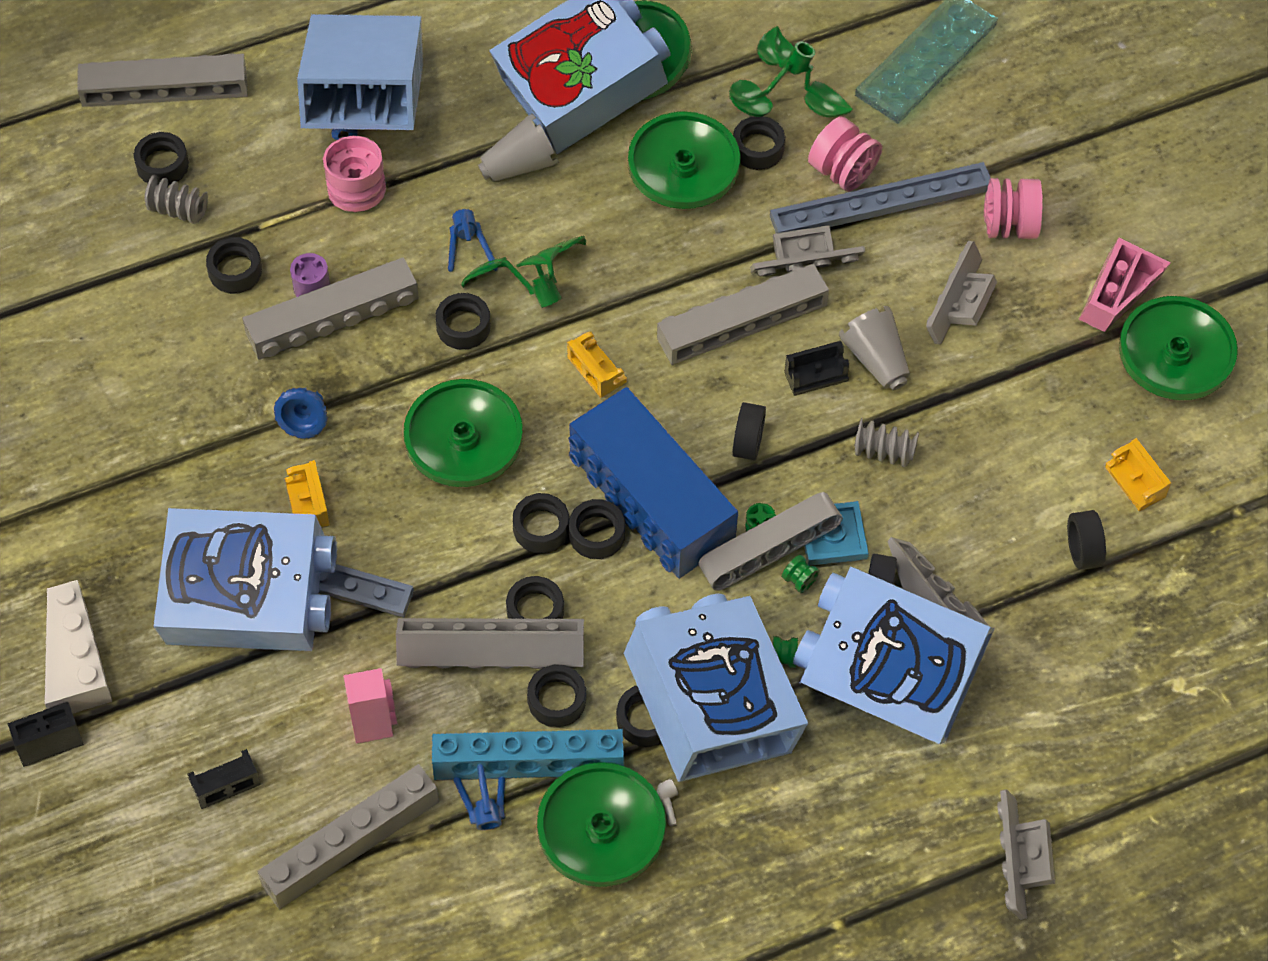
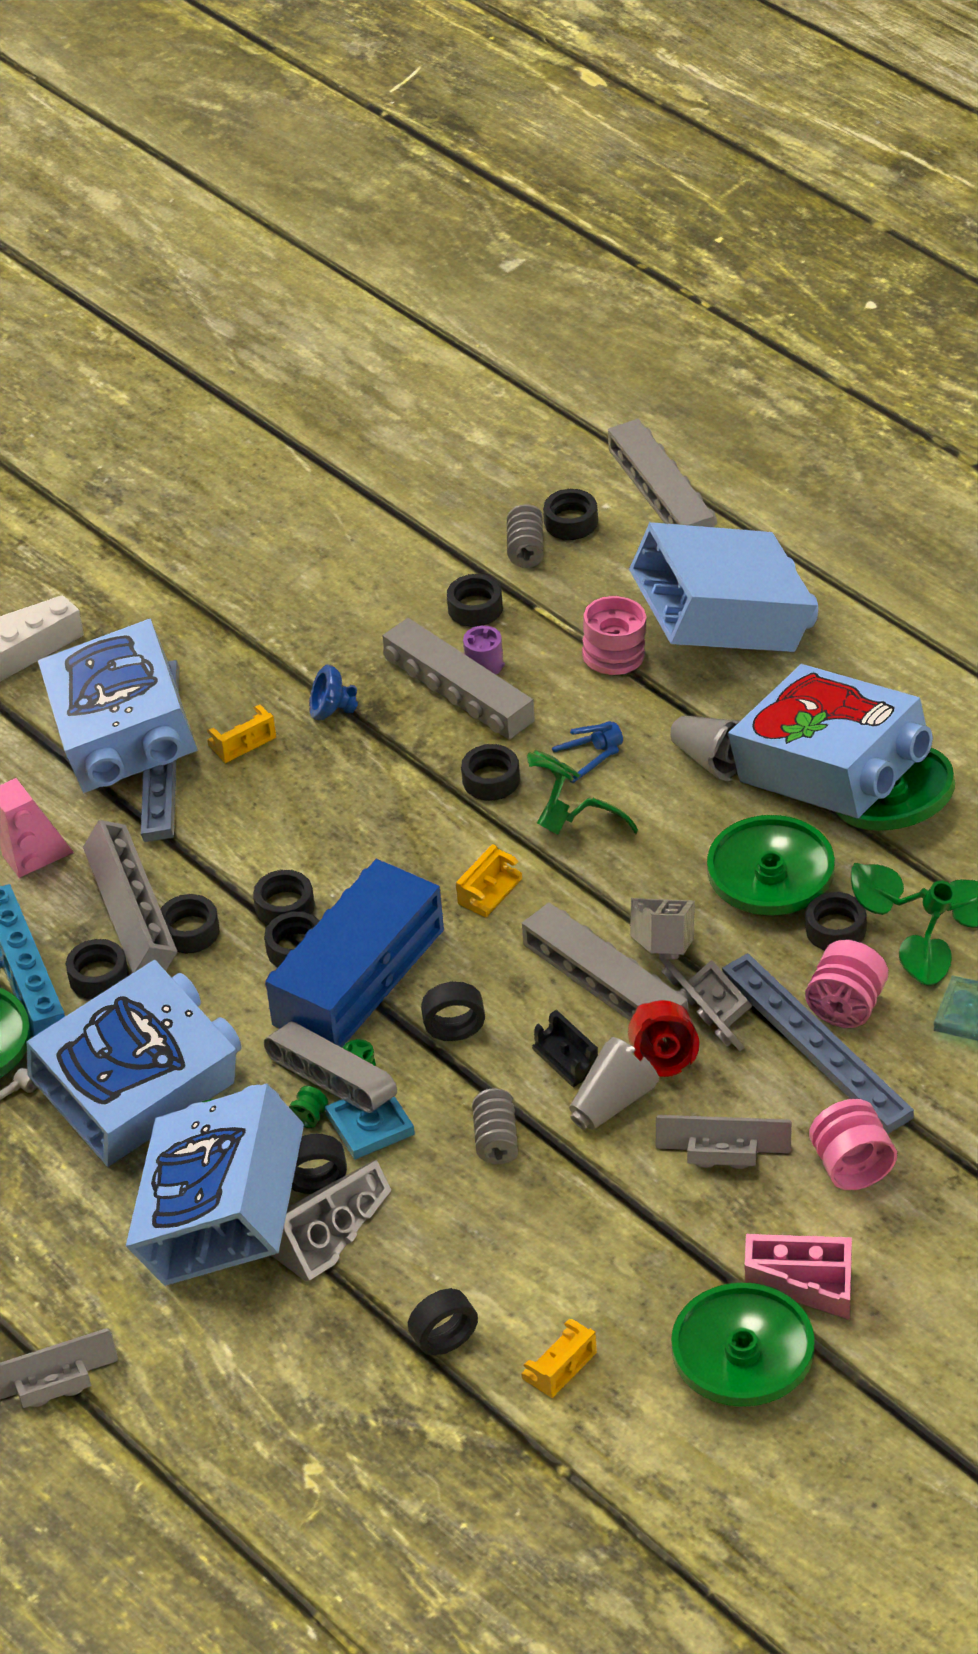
camera: 75 degrees right, 15 degrees down
green dish [404,379,523,487] -> none
none -> red brick [628,1000,700,1077]
none -> light grey wedge [630,898,695,959]

